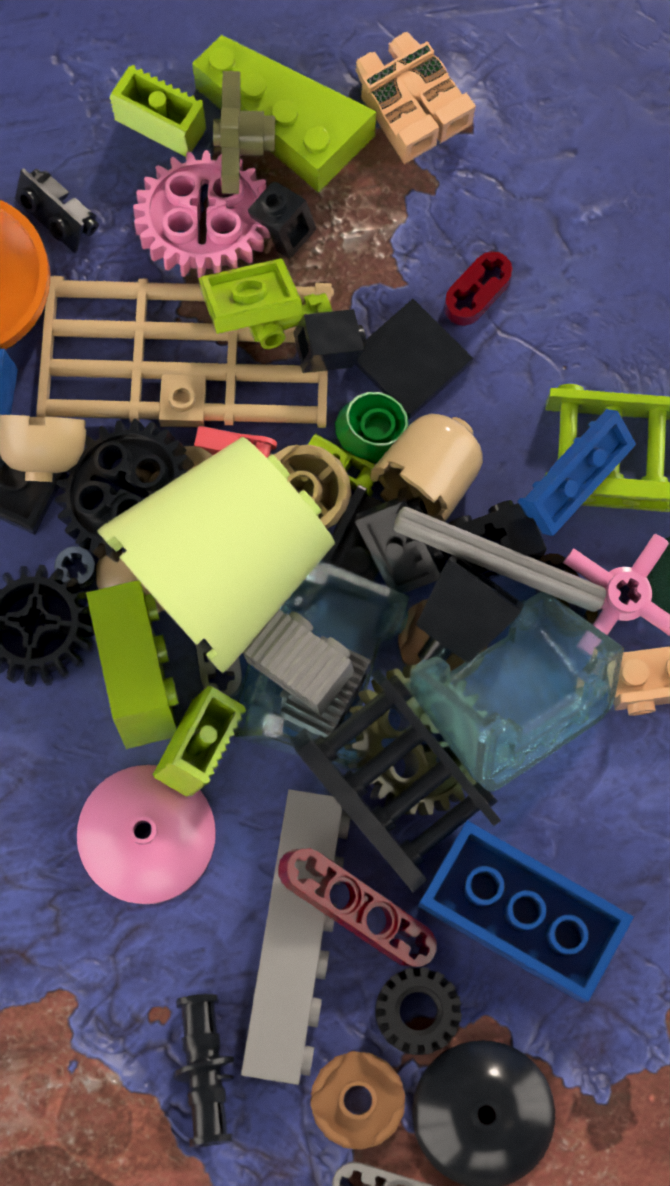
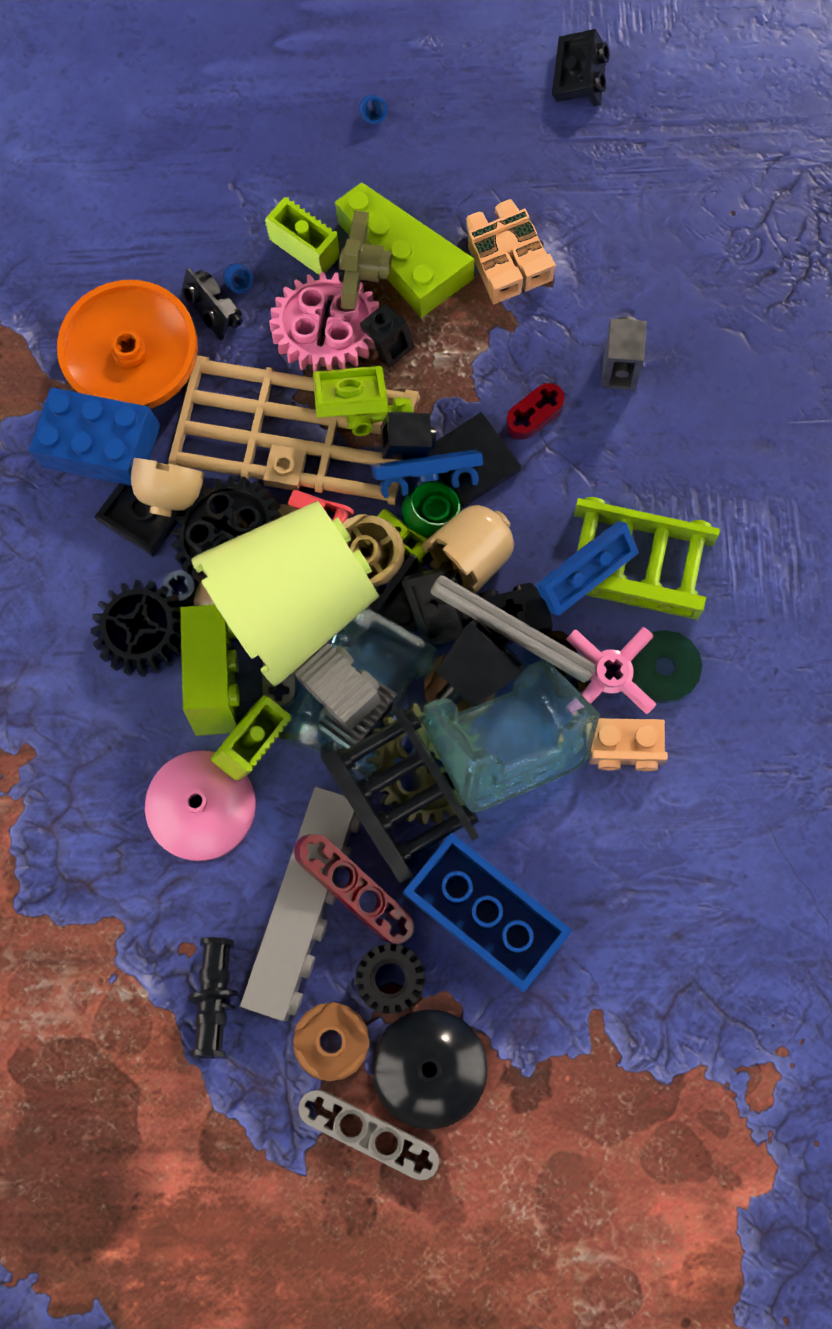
camera: 15 degrees right, 0 degrees up
none -> blue hinge [223,263,253,294]
none -> blue plate [371,449,483,498]
none -> flat silver brick [601,316,647,391]

